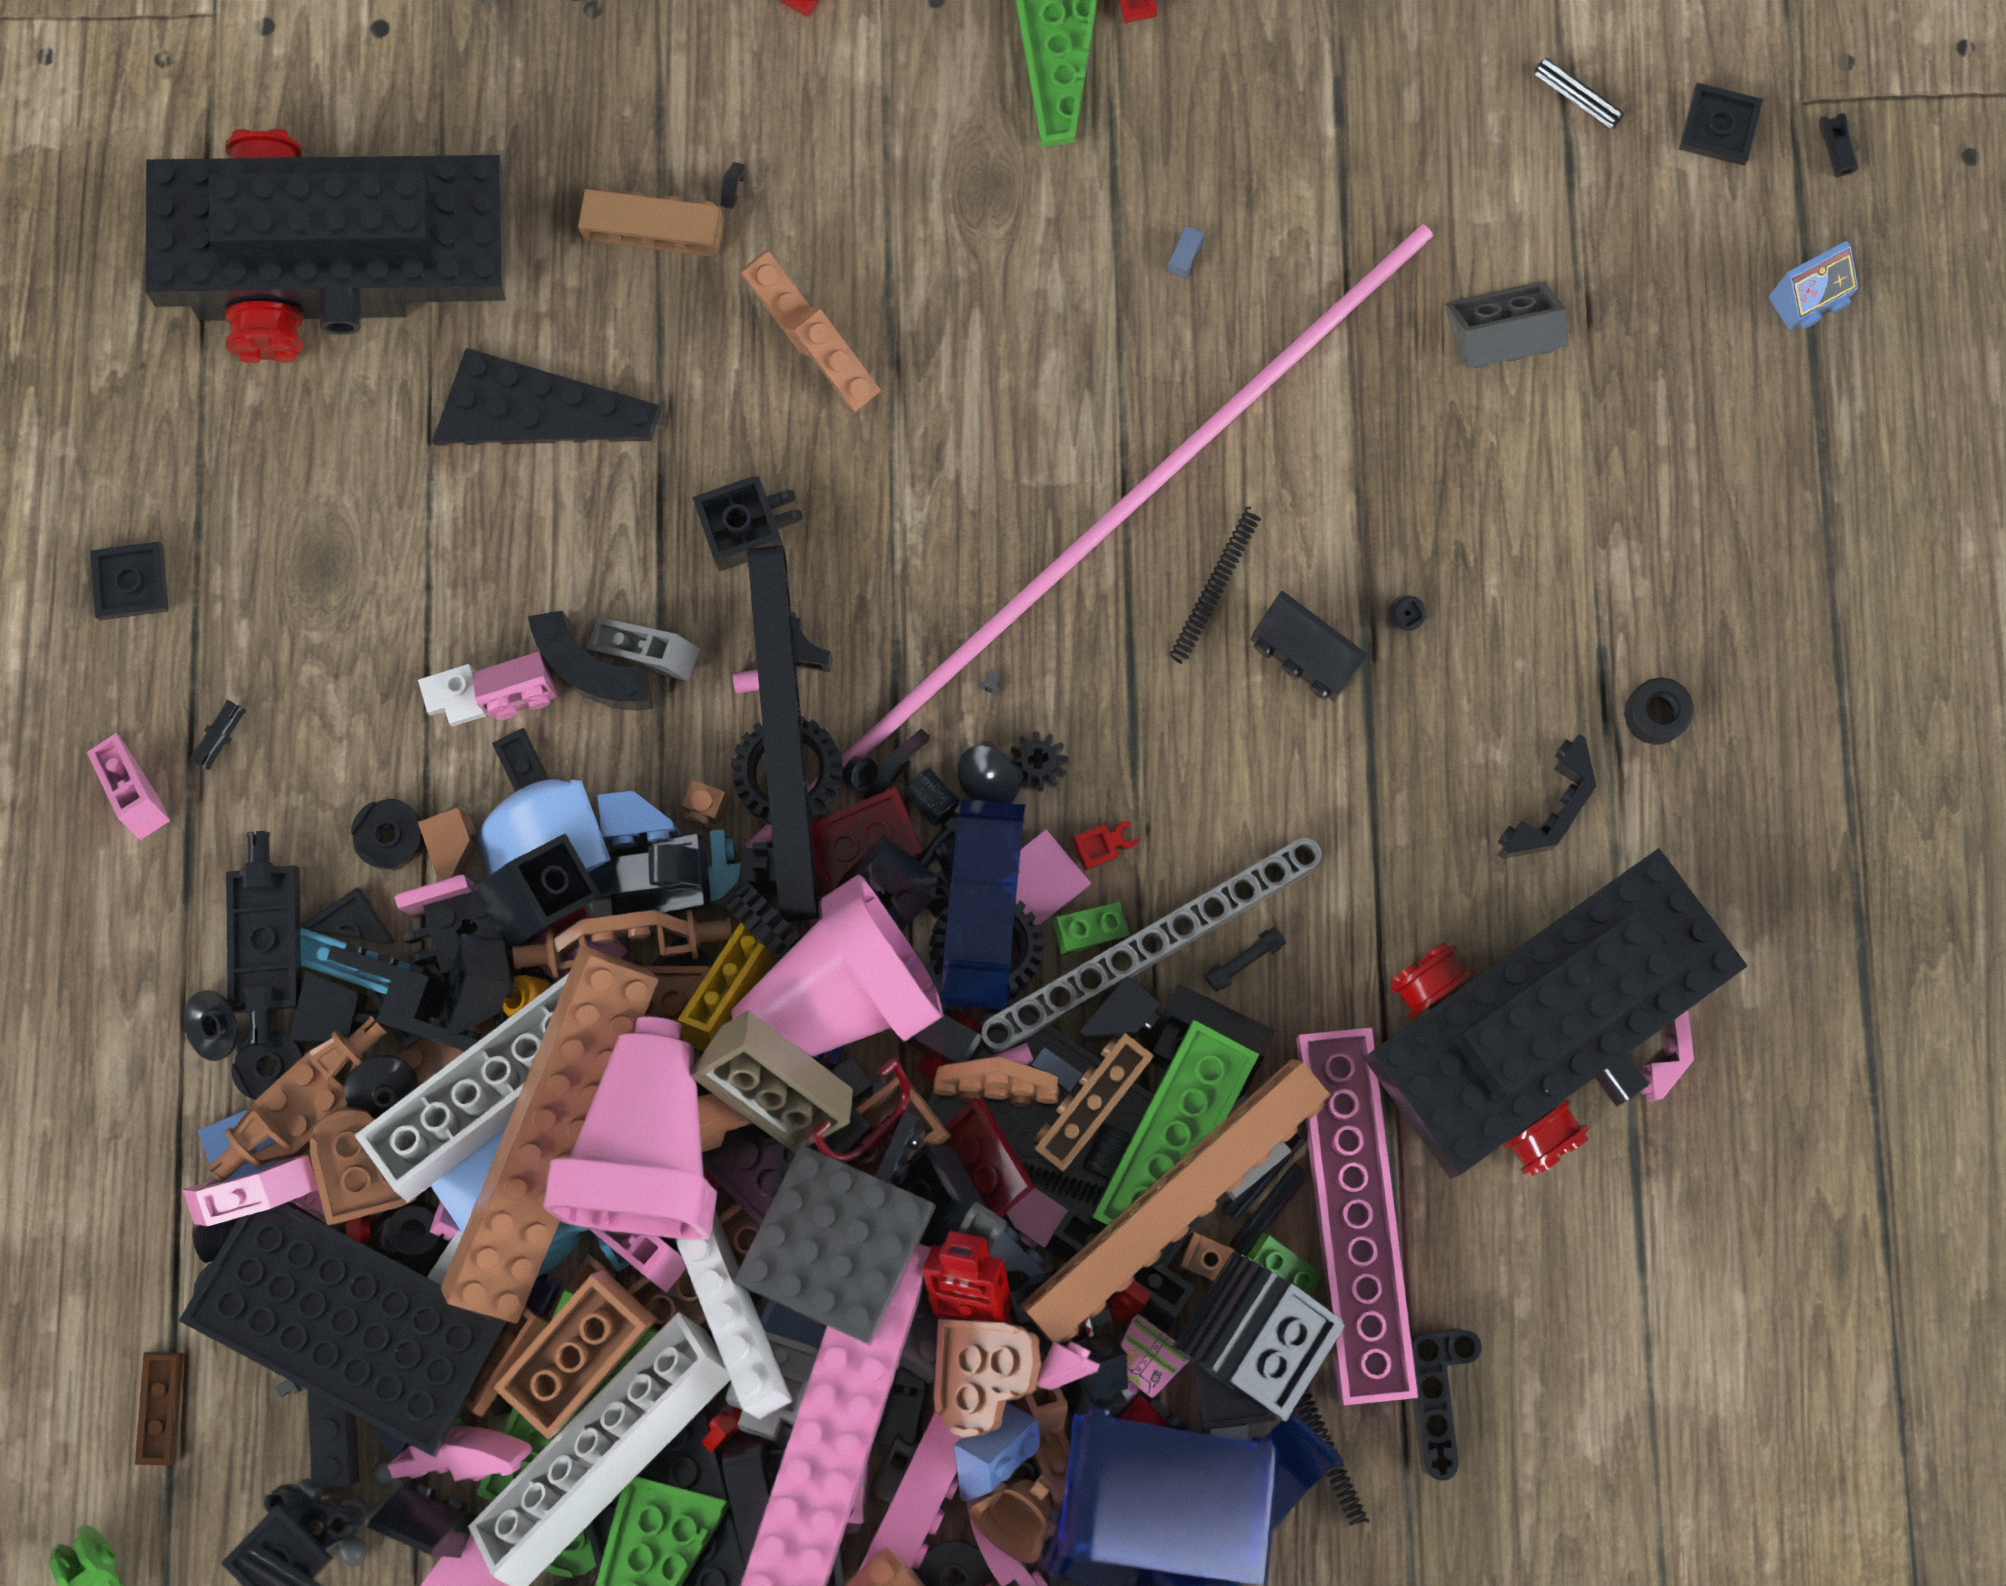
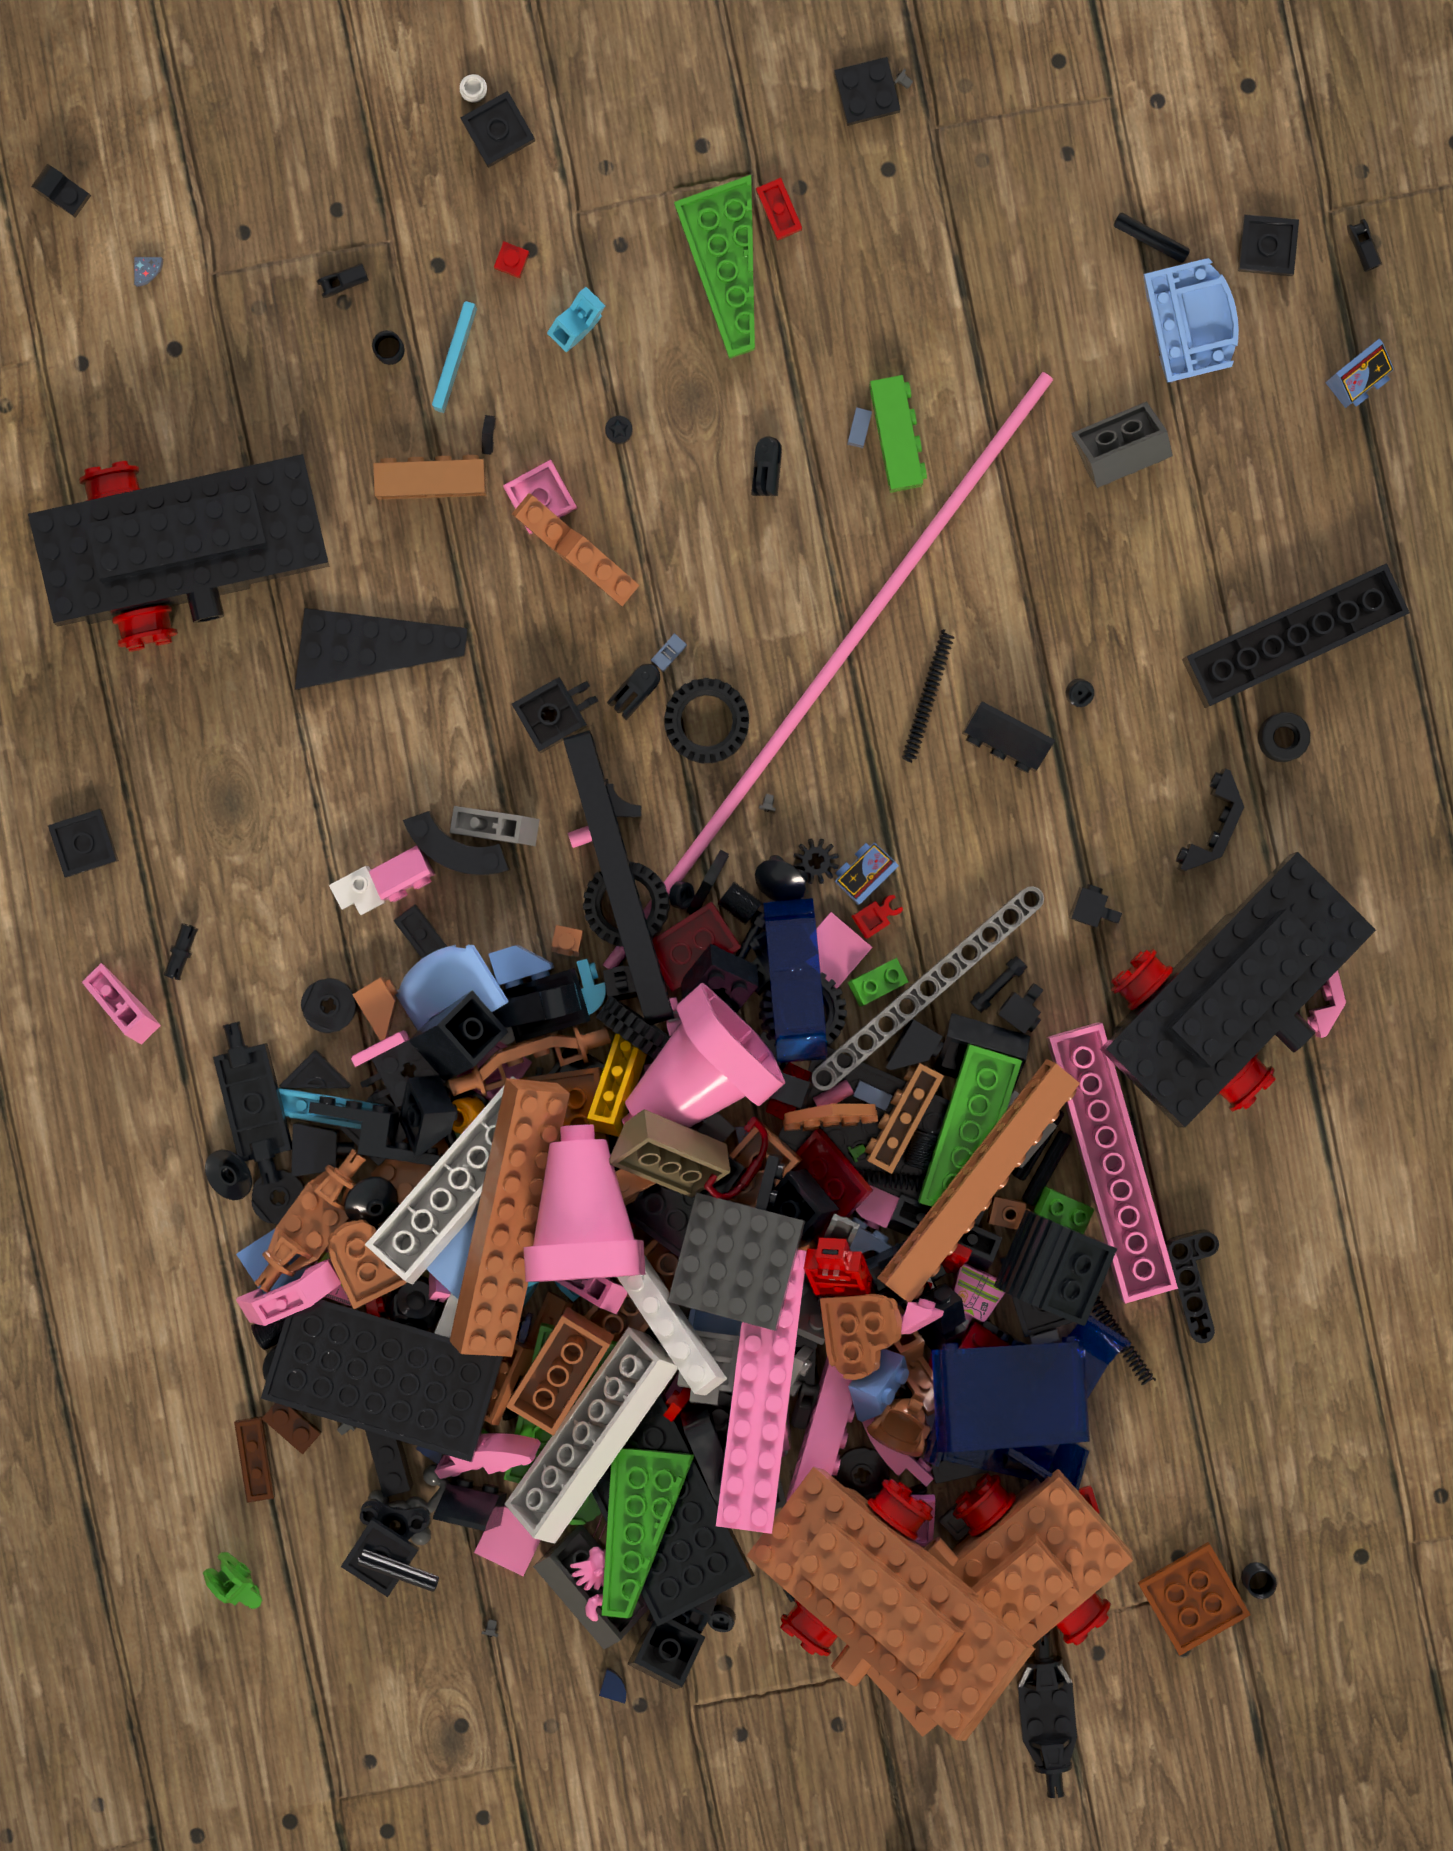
camera: 15 degrees left, 10 degrees up
none -> reddish brown plate [262,1403,322,1454]
none -> black piece [372,330,405,365]
none -> medium azure tile [432,301,477,413]
none -> bright pink tile [503,460,577,535]
none -> medium azure brick [547,287,605,352]
none -> black tile [605,416,633,444]
none -> black arm [607,664,660,720]
none -> sand blue piece [651,633,687,672]
none -> black tyre [664,678,749,764]
none -> black arm [751,436,782,496]
none -> light grey plate [789,1345,814,1397]
none -> slope [835,843,899,905]
none -> bright green piece [847,1144,865,1162]
none -> bright green brick [869,375,927,493]
none -> black brick [996,983,1043,1034]
none -> black brick [1069,884,1122,927]
none -> light blue slope [1143,258,1239,383]
none -> black brick [1182,563,1410,708]

